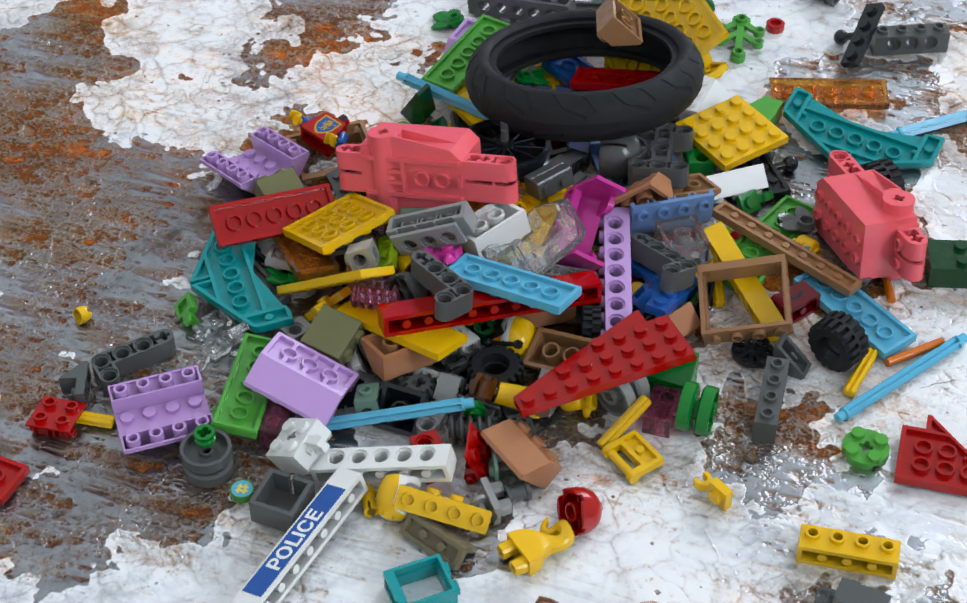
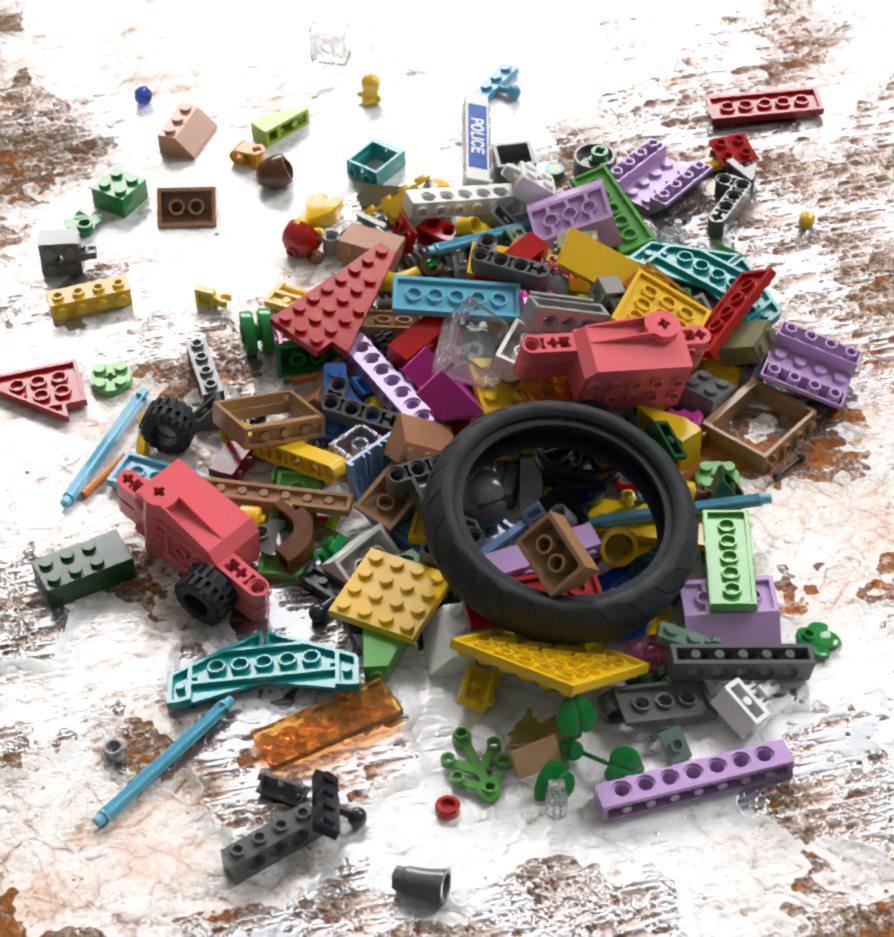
camera: 150 degrees right, 0 degrees up
torso [288,110,350,158] -> none
none -> dark grey hinge [255,770,311,806]
none -> reddish brown arch [274,499,315,575]
none -> light grey piece [322,221,351,257]
none -> yellow piece [455,216,491,237]
none -> dark grey slope [487,200,518,239]

